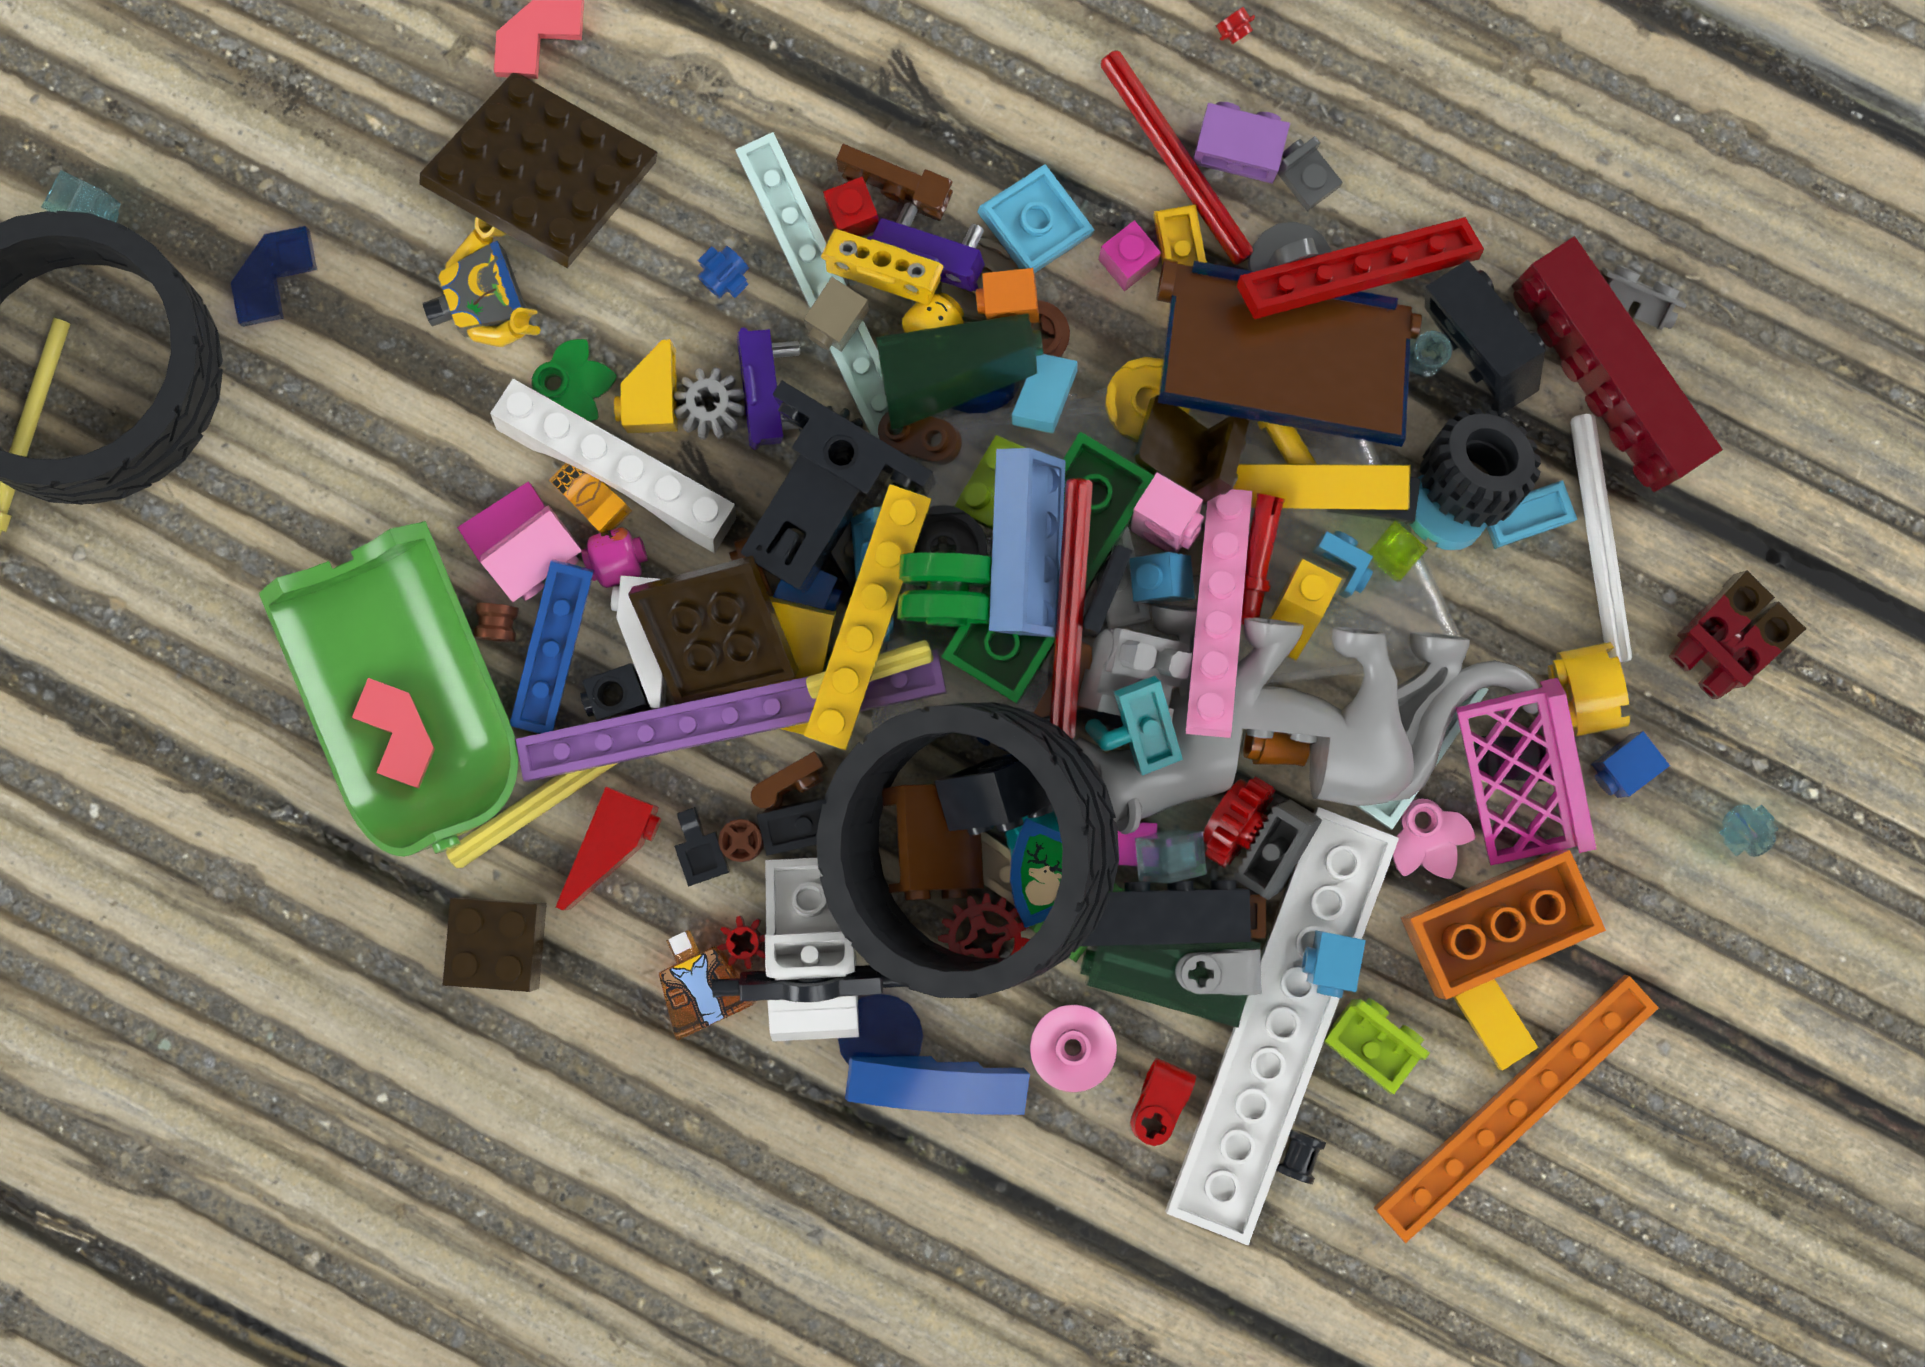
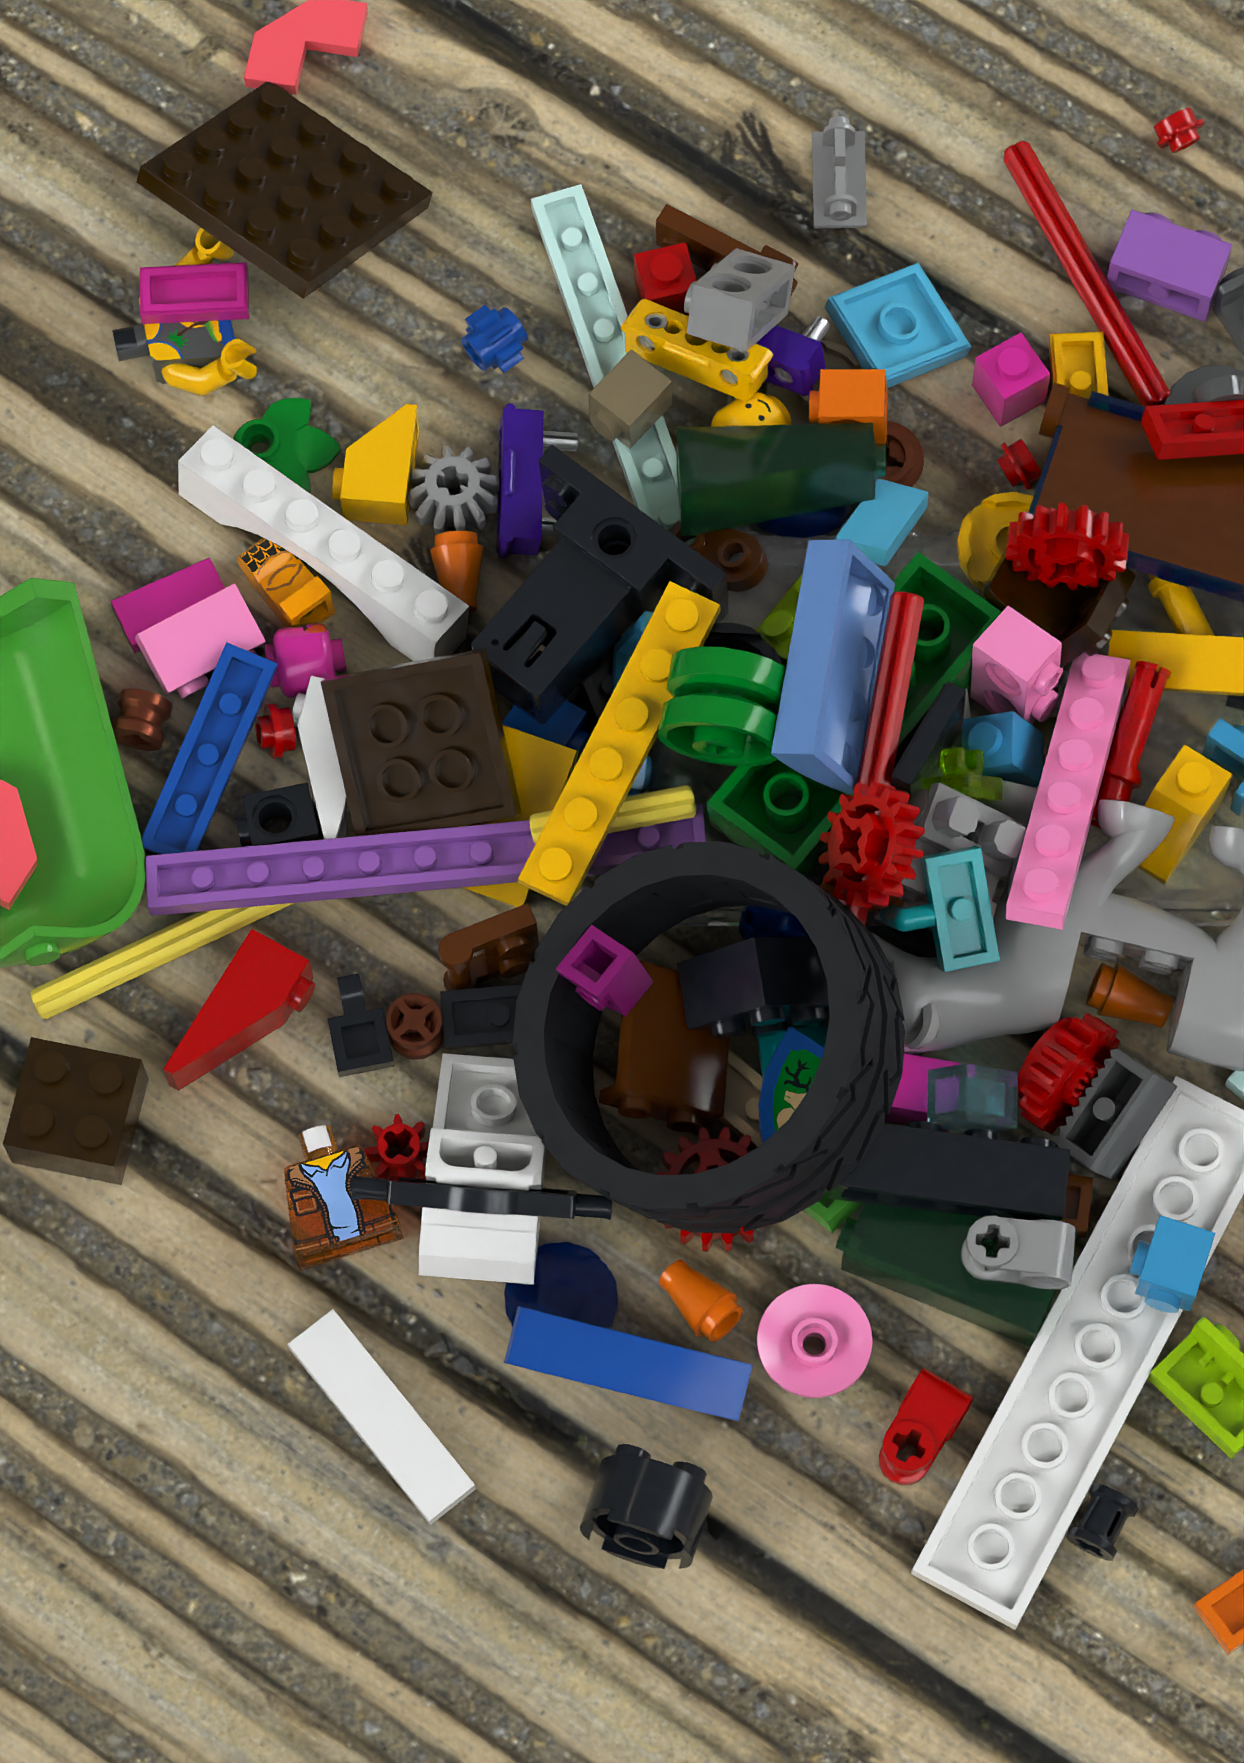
camera: 10 degrees right, 15 degrees down
none -> dark pink tile [140,262,250,324]
none -> red plate [255,703,296,759]
none -> white tile [288,1309,476,1525]
none -> orange cone [430,531,484,613]
none -> magenta brick [556,925,654,1017]
none -> black brick [580,1444,713,1569]
none -> orange cone [659,1259,743,1342]
none -> light grey brick [684,248,795,352]
none -> light grey hinge [812,116,867,228]
none -> red gear [818,782,925,909]
none -> clear neon green tile [922,747,1002,802]
none -> red plate [996,438,1043,490]
none -> red gear [1005,503,1129,590]

